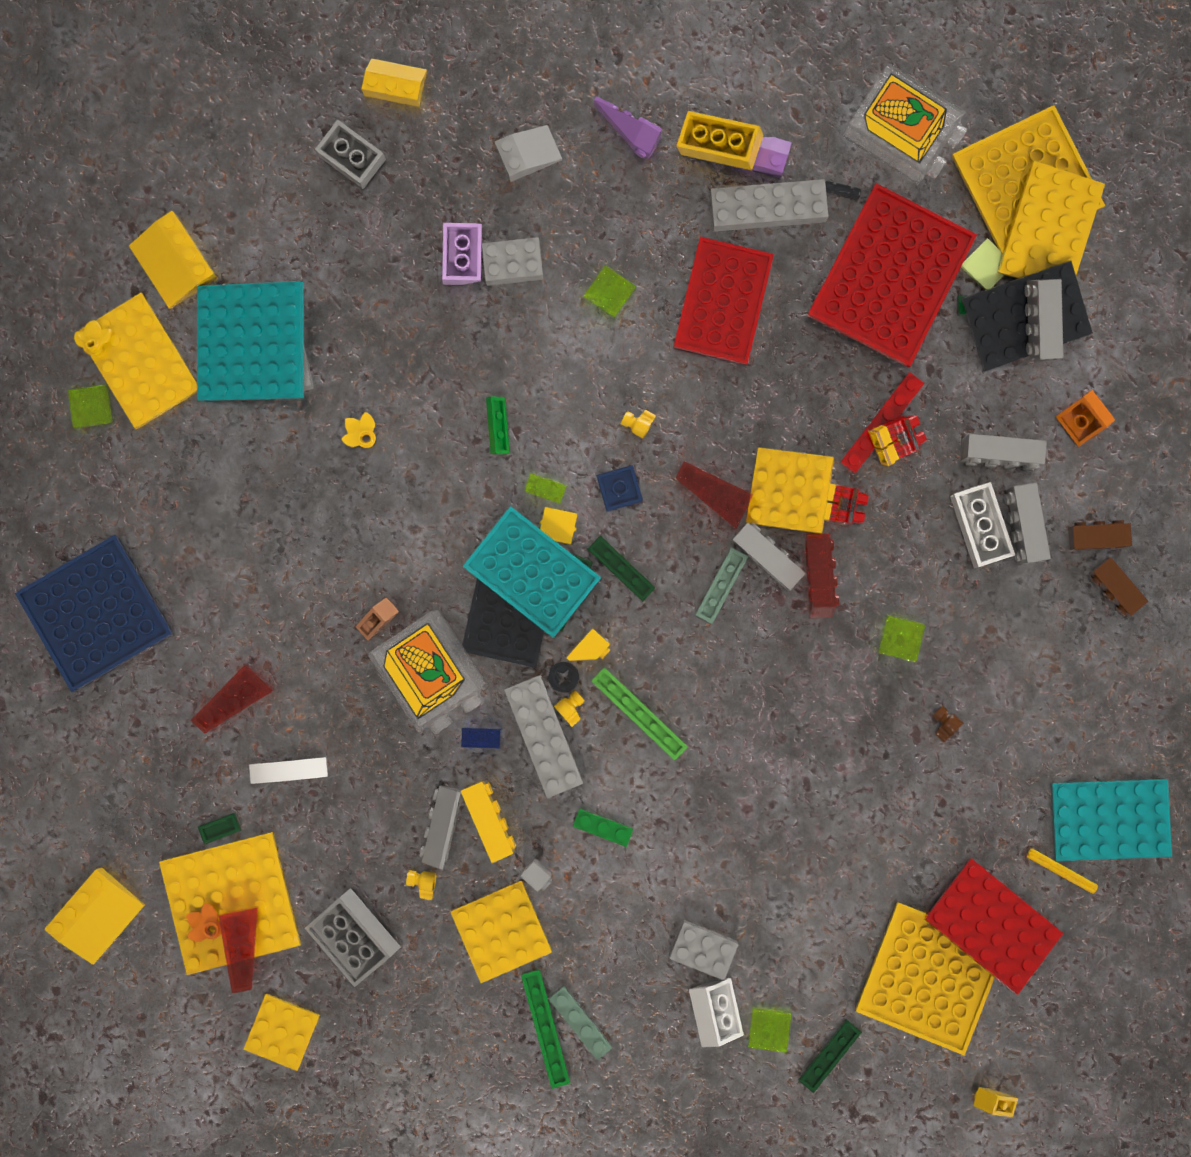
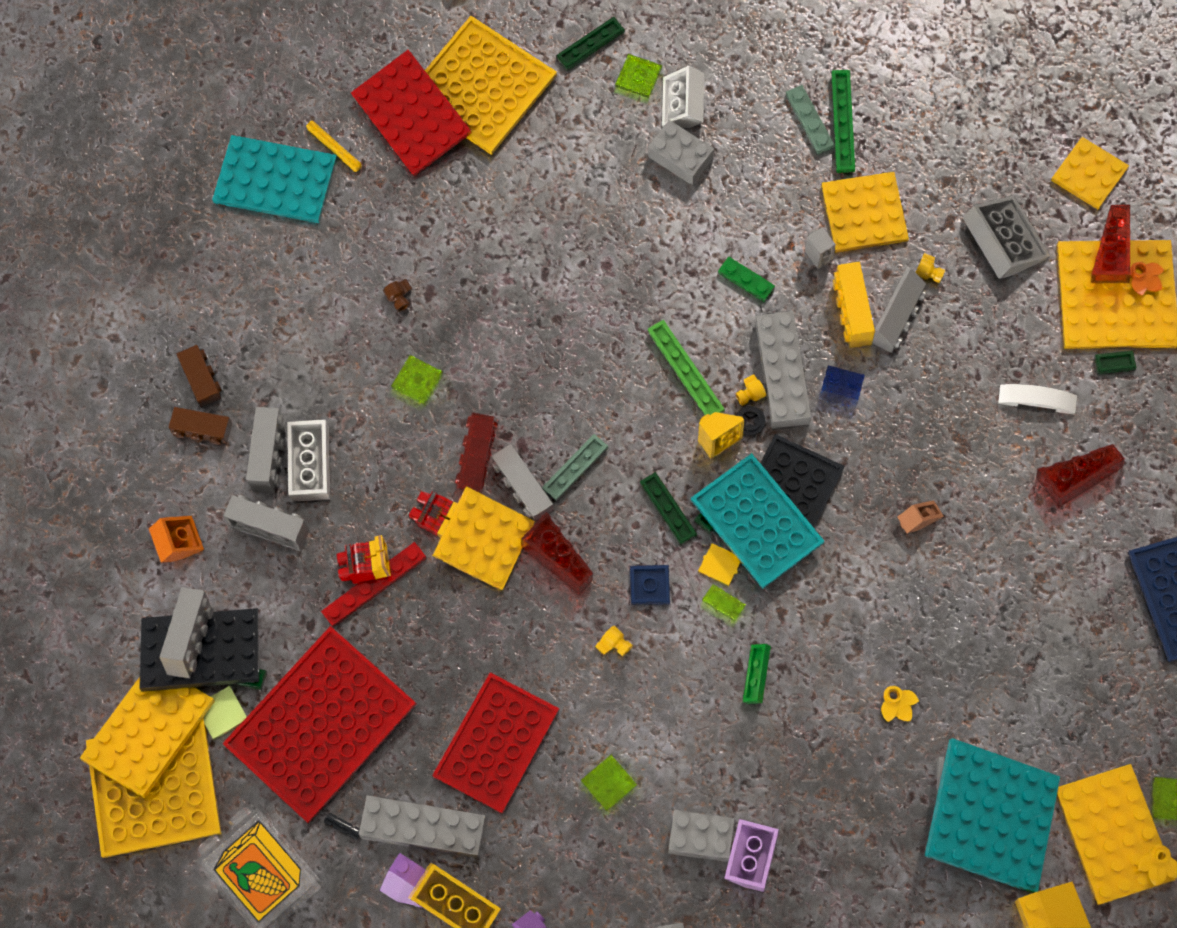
camera: 160 degrees left, 15 degrees down
brick [367,610,489,735] -> none

